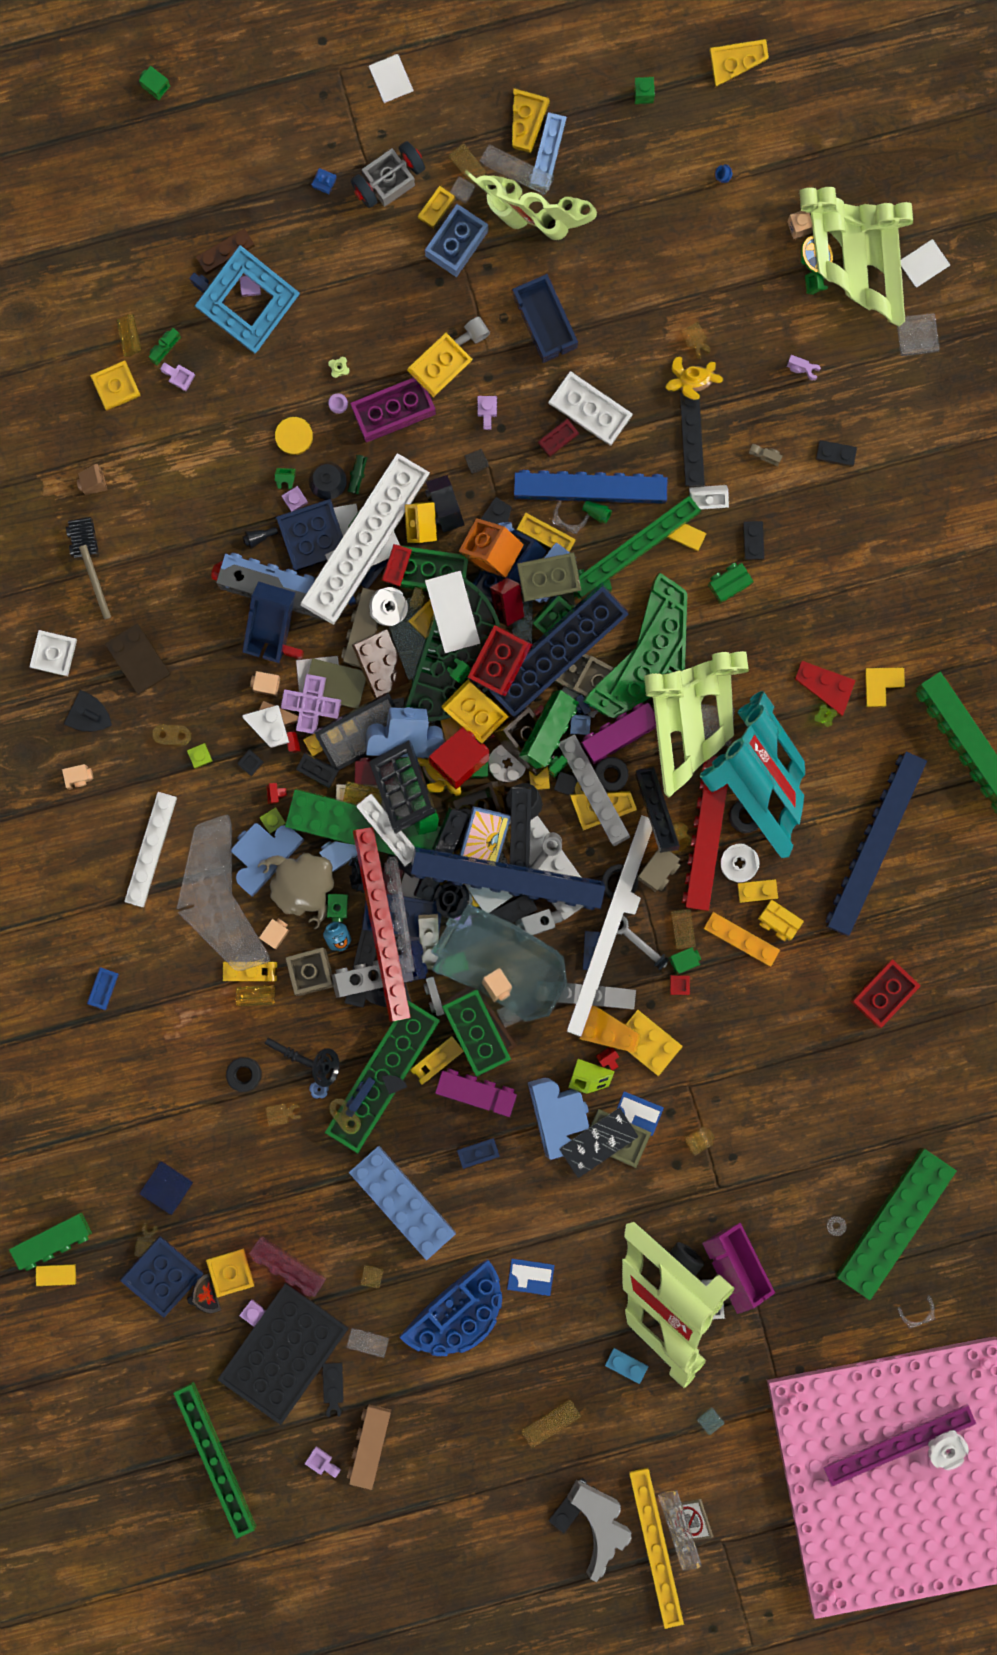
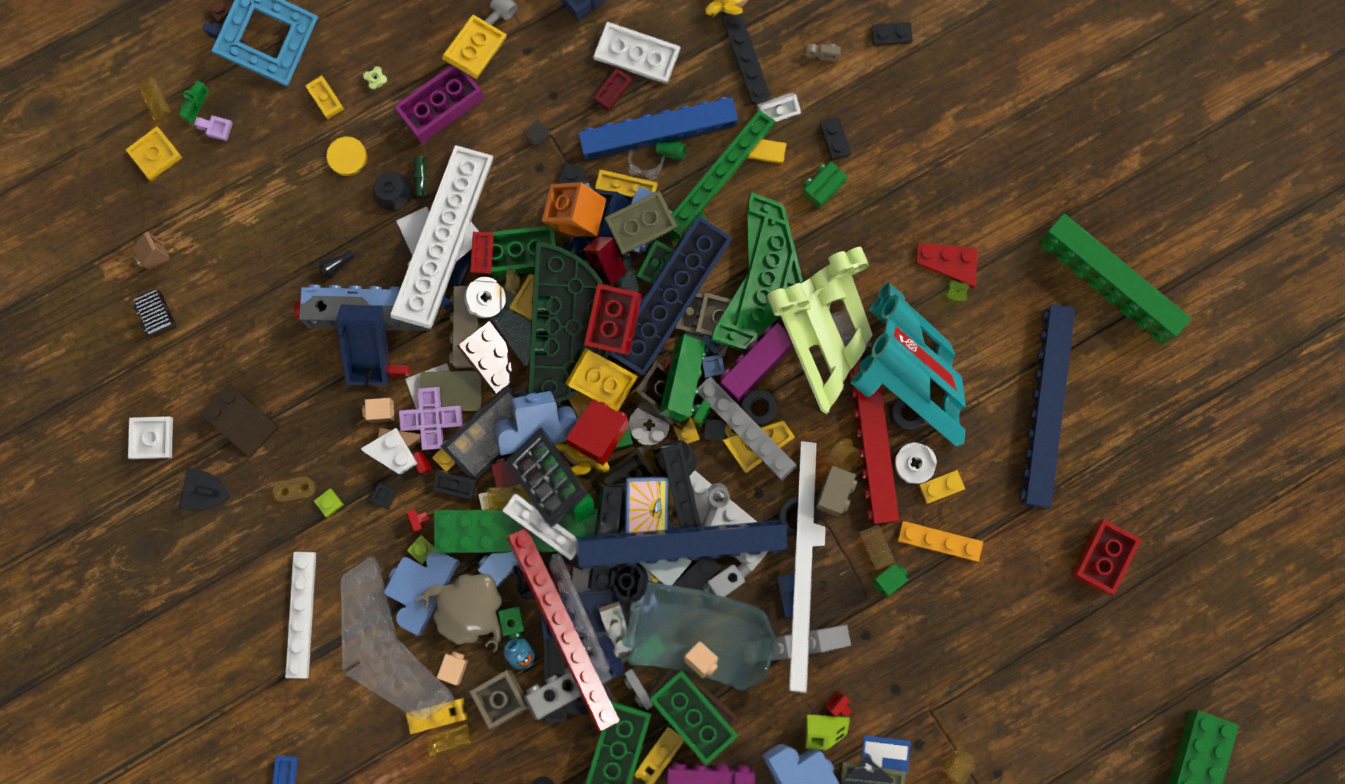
camera: 15 degrees left, 5 degrees down
light nougat brick [62,764,93,790] -> none
dark tan bar [79,545,111,620] -> none
lavender tile [240,276,261,297] -> none
green tile [275,468,296,489] -> none
dark blue plate [276,499,343,571] -> none
lavender plate [282,486,308,512] -> none
lavender tile [328,394,348,414] -> none
yellow brick [405,502,437,543] -> none
black brick [425,475,465,533] -> none
white sticker [425,571,480,653] -> none
green tile [447,659,472,684] -> none
lavender plate [478,396,497,430] -> none
clear plate [497,1002,522,1028] -> none
light orange wing [579,1005,640,1053] -> none
light grey piece [616,916,669,970] -> none
yellow plate [625,1010,683,1076] -> none
black plate [635,767,680,853] -> none
red tile [670,975,690,995] -> none
yellow brick [758,900,804,941] -> none
yellow tile [865,668,905,707] -> none
none -> yellow plate [306,76,344,119]

